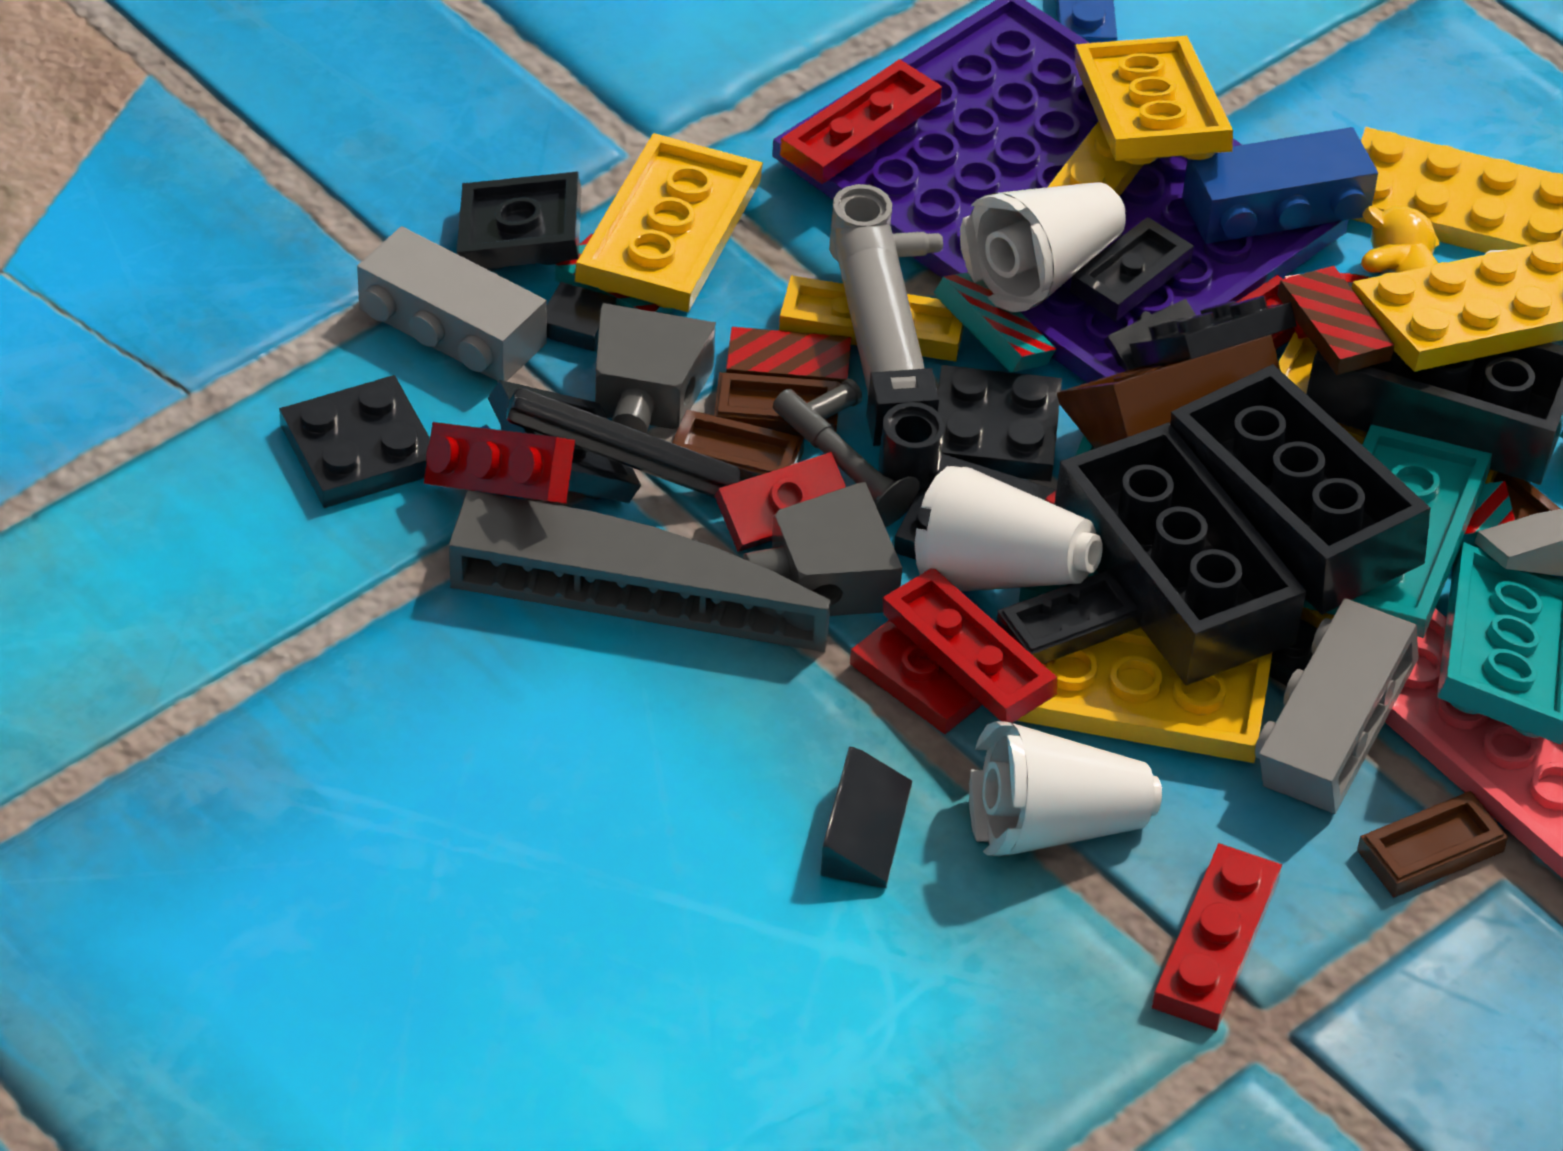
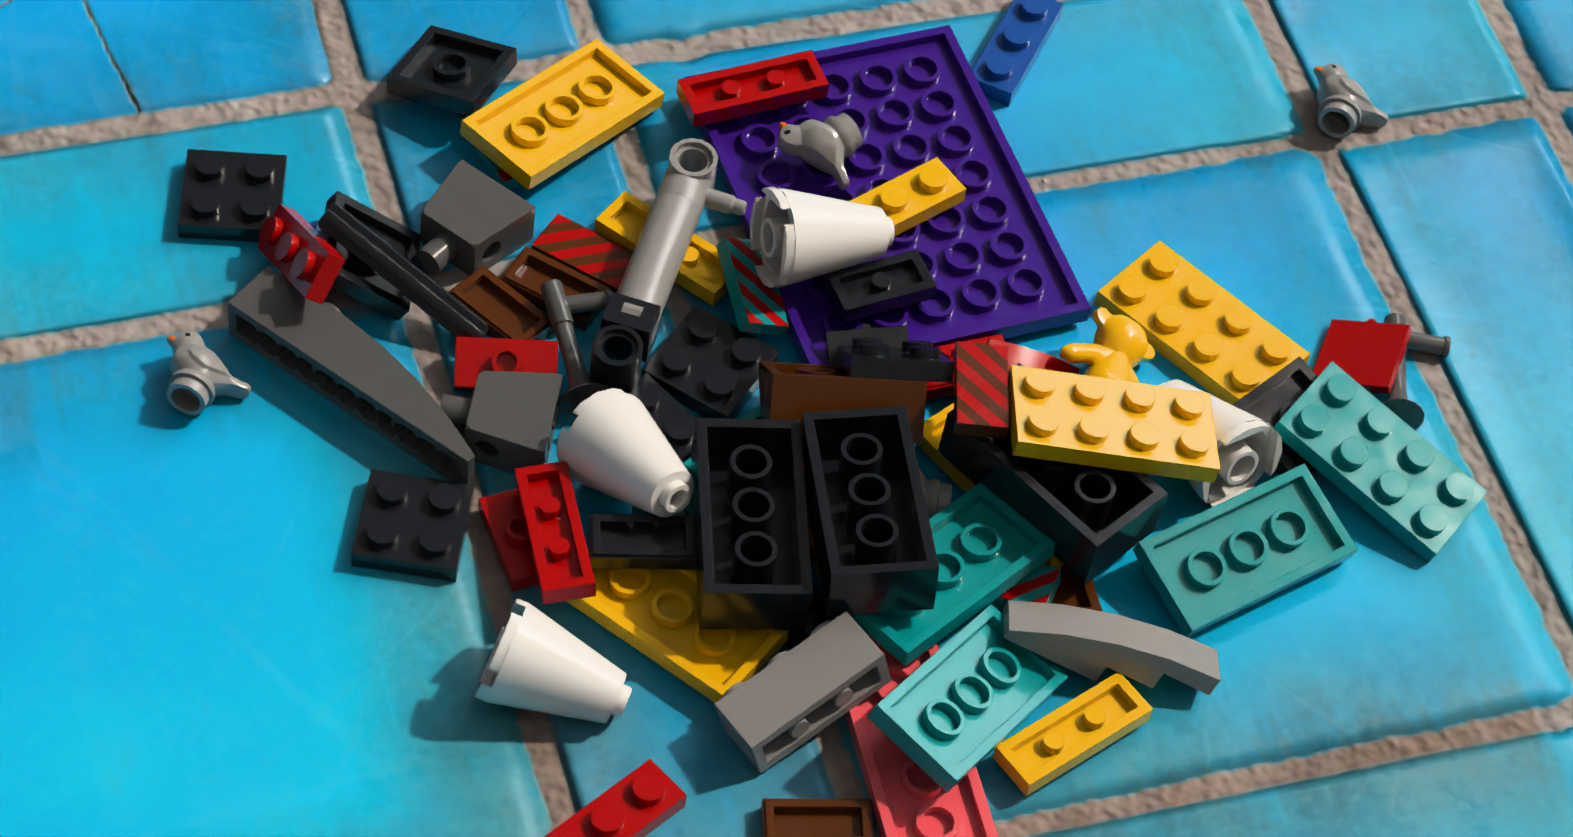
camera: 20 degrees right, 5 degrees up
light grey brick [357,226,547,382] -> none
black tile [547,282,616,351] -> none
black slope [820,746,912,888] -> none
yellow plate [1075,36,1233,165] -> none
blue brick [1182,127,1378,244] -> none
none -> light grey animal [166,331,251,415]
none -> black plate [351,469,475,582]
none -> light grey animal [777,113,863,190]

